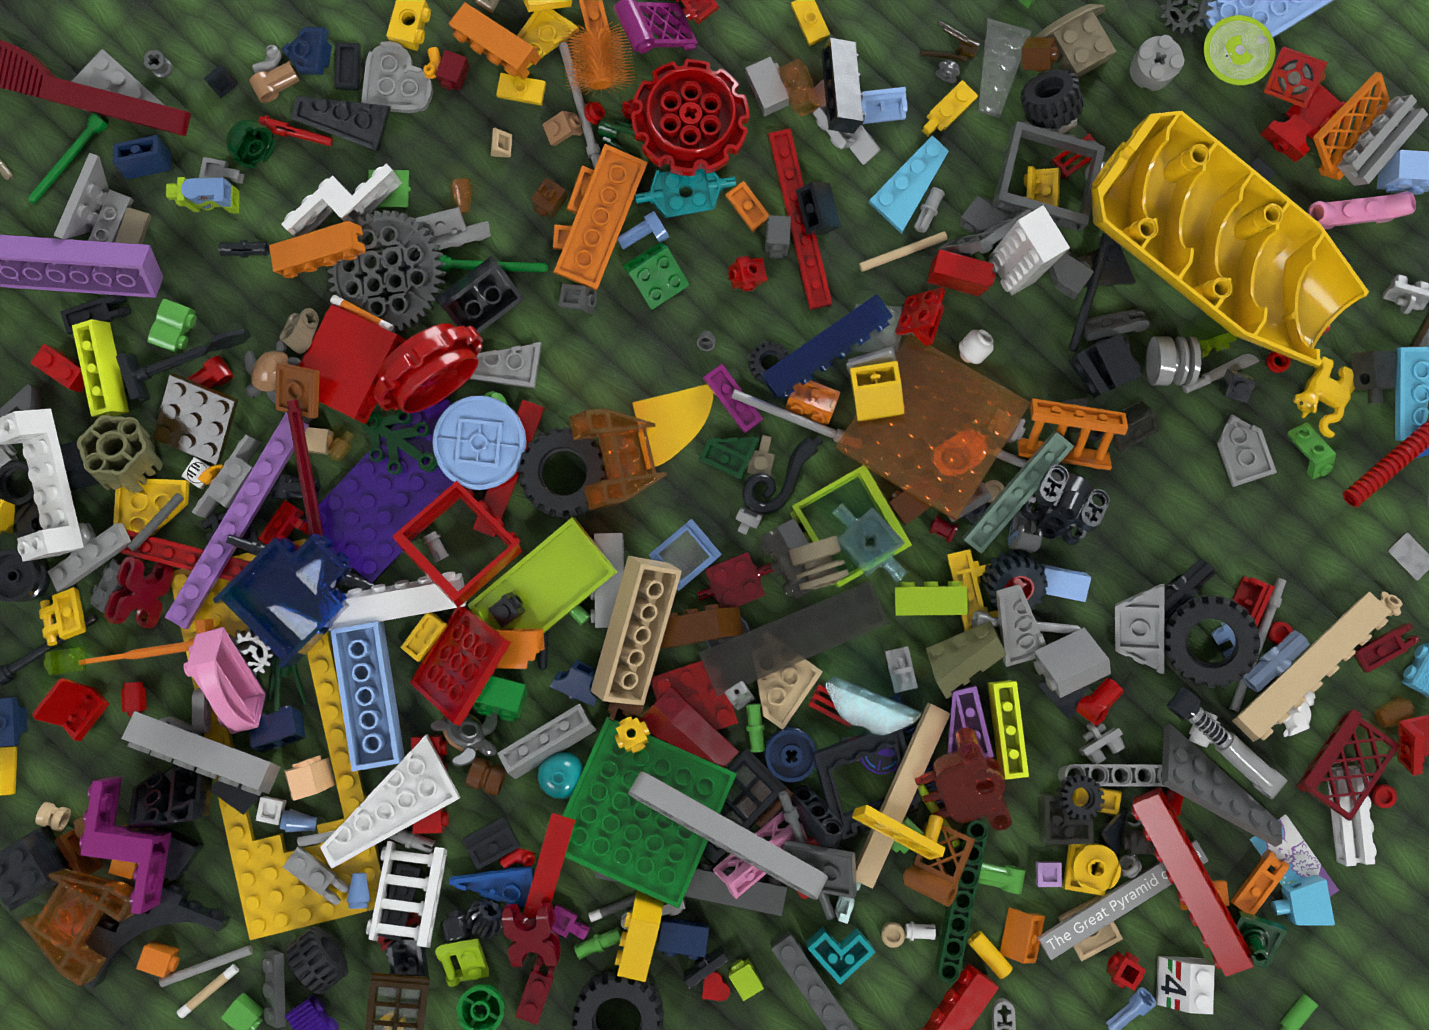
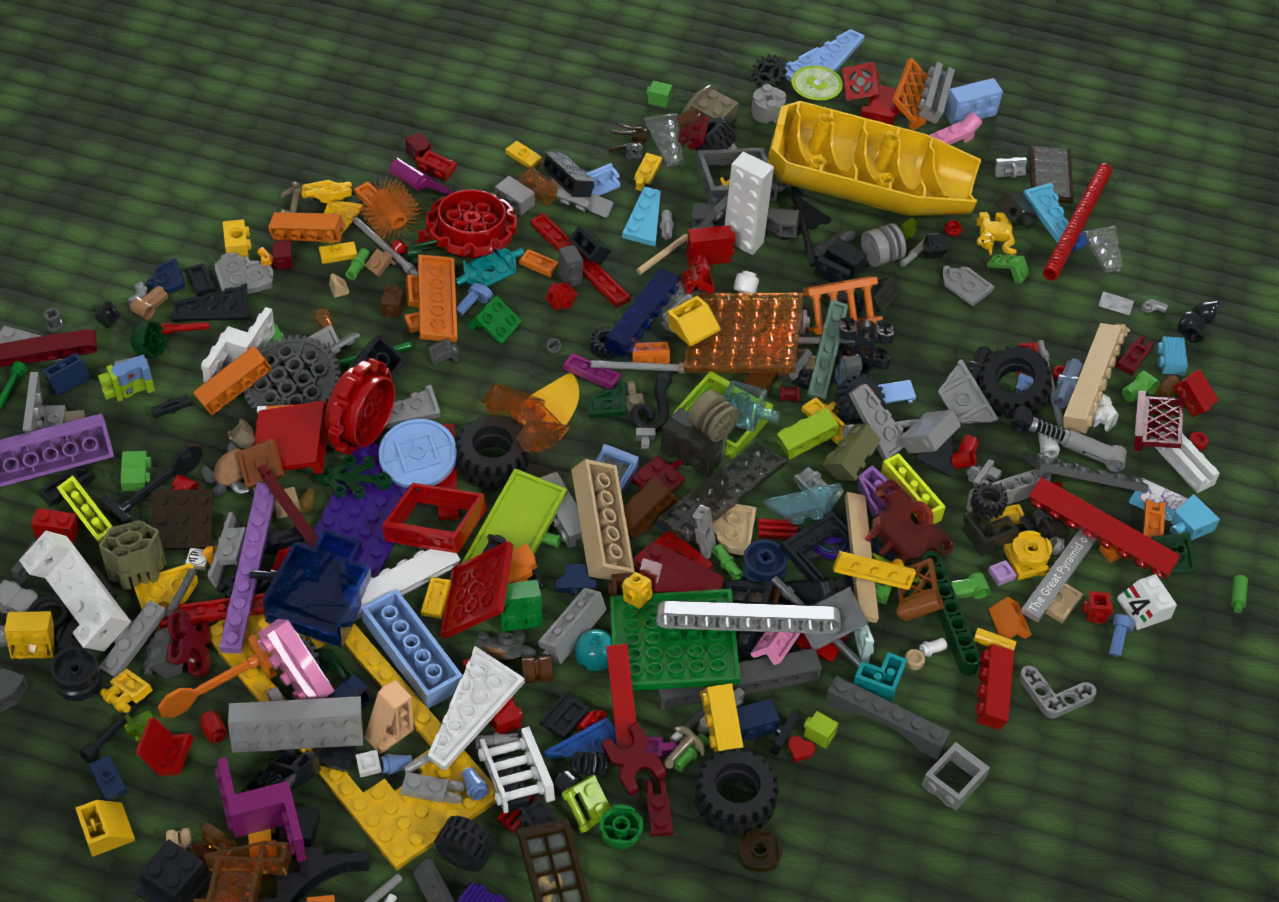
camera: 25 degrees left, 35 degrees down
none -> bright green pin [345,248,370,280]
none -> dark tan piece [662,726,705,770]
none -> dark red plate [677,116,709,151]
none -> bright green piece [1122,371,1160,403]

